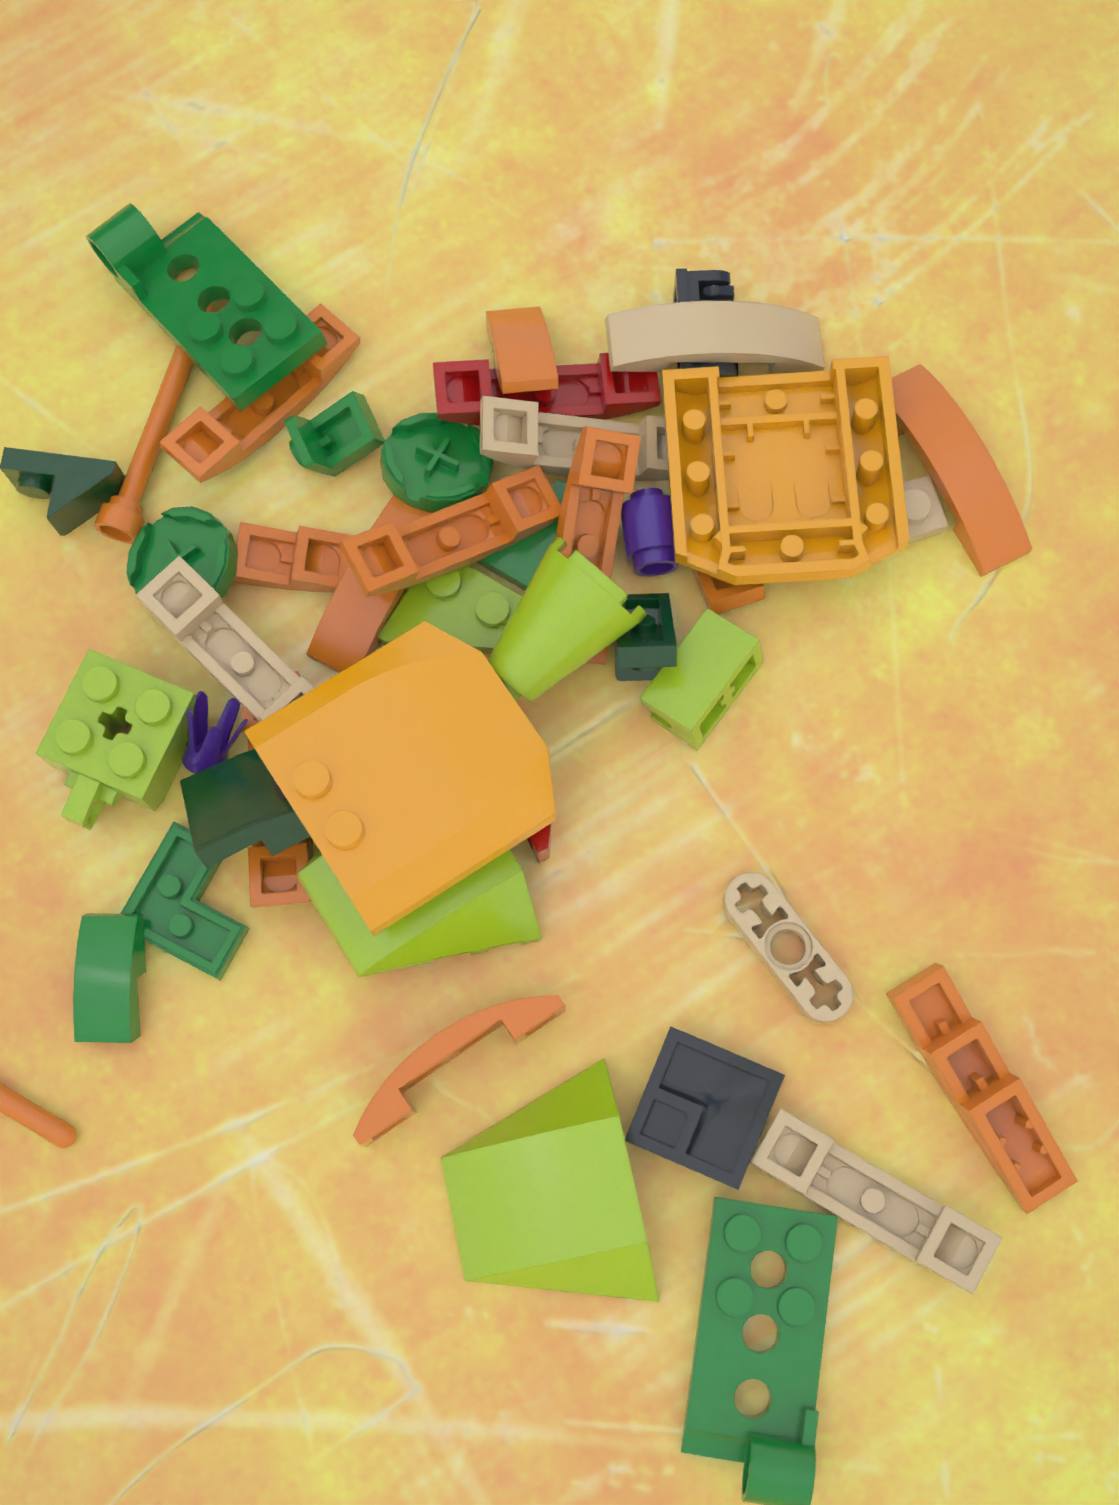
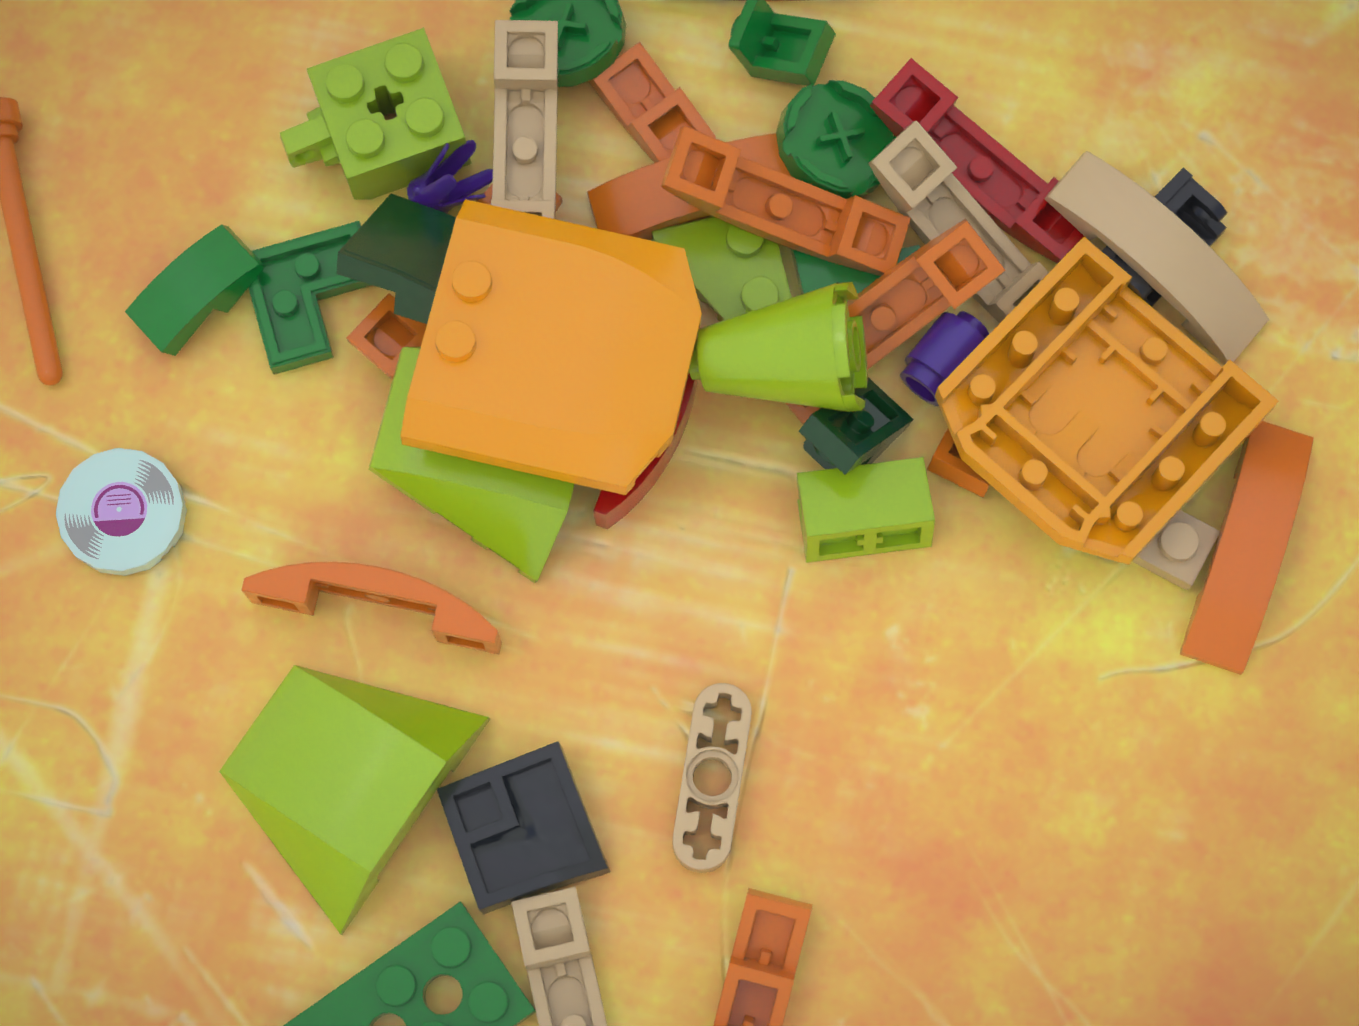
camera: 45 degrees right, 0 degrees up
orange slope [486,306,559,394] -> none
none -> light aqua tile [56,448,187,576]

